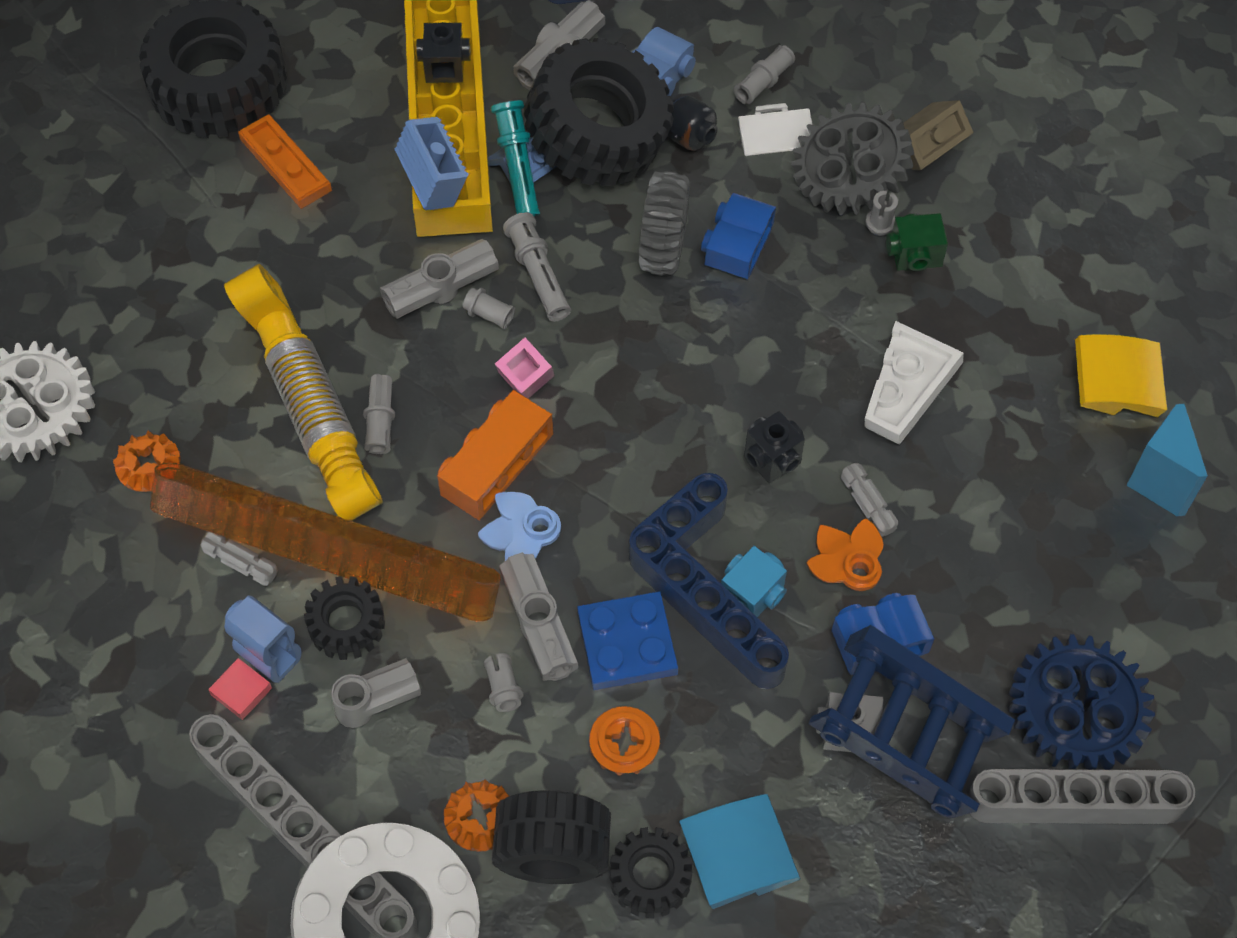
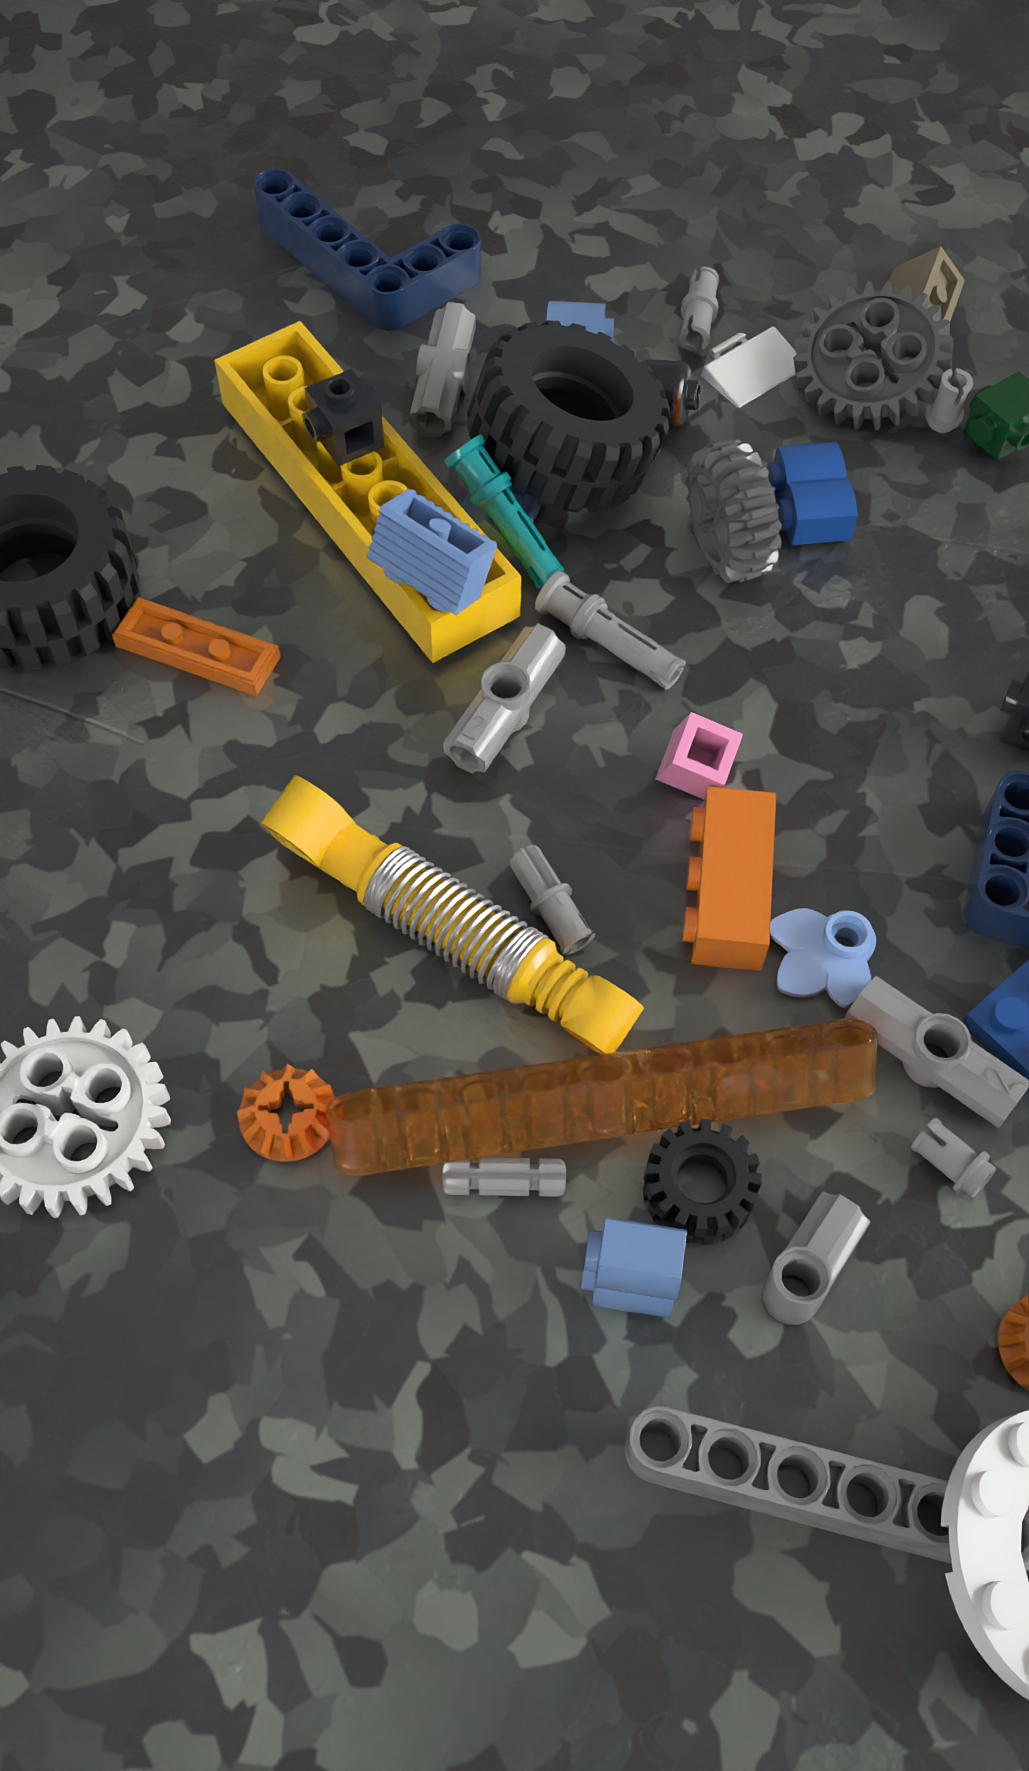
camera: 30 degrees left, 0 degrees up
coral tile [208,658,272,720] -> none
light grey pin [463,288,515,329] -> none

